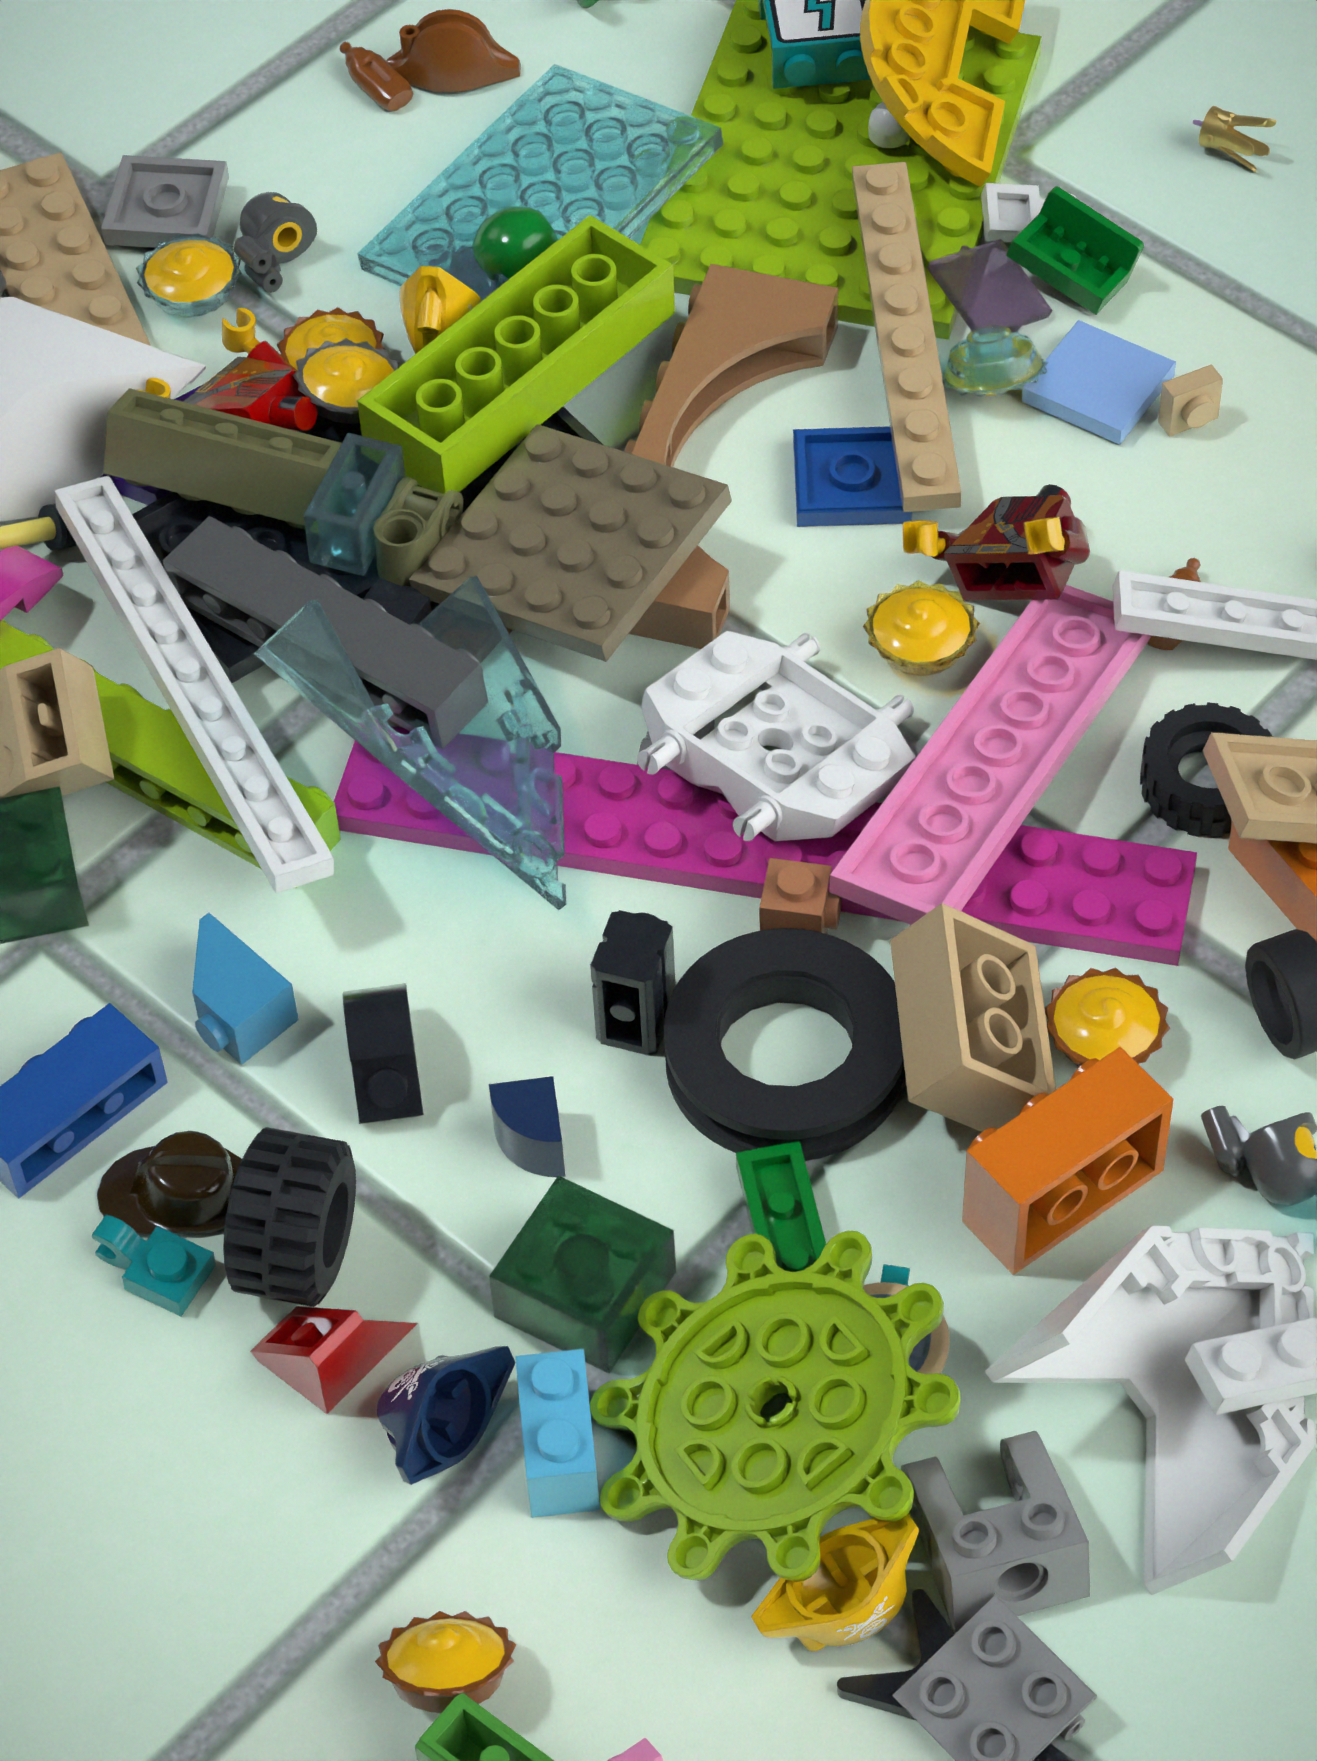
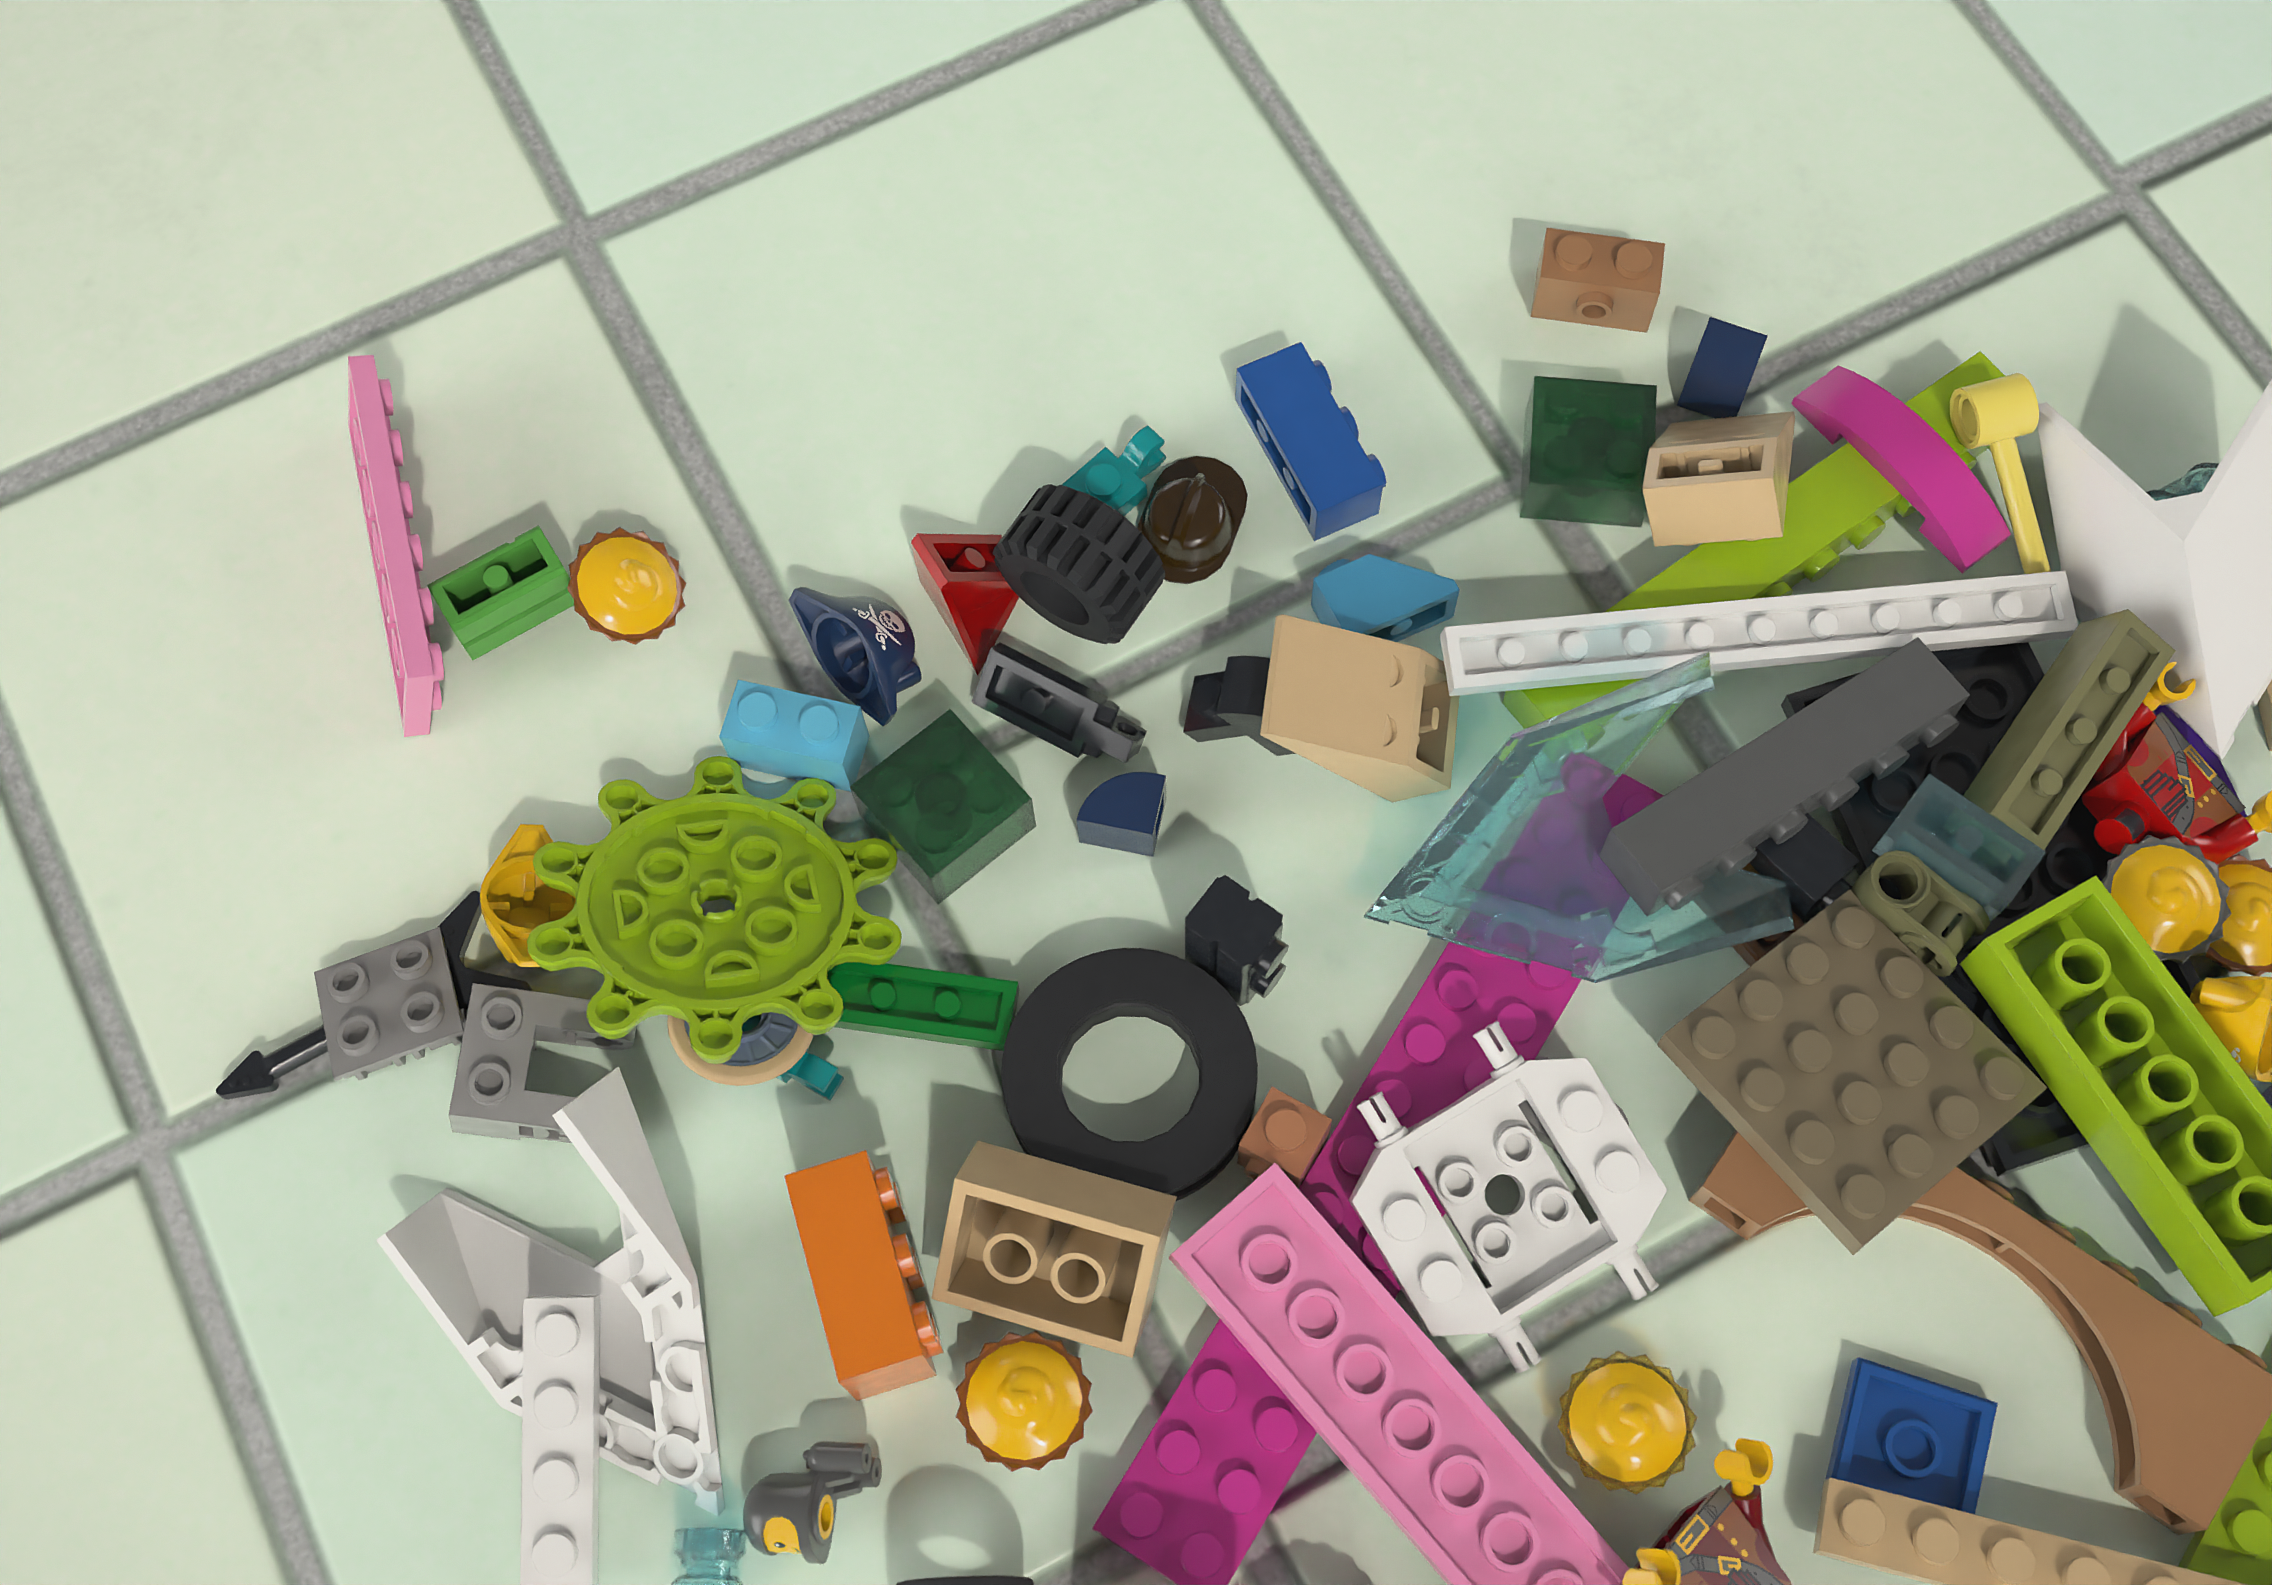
camera: 110 degrees right, 15 degrees up
none -> black hinge [972,642,1147,763]
none -> tan slope [1260,614,1460,803]

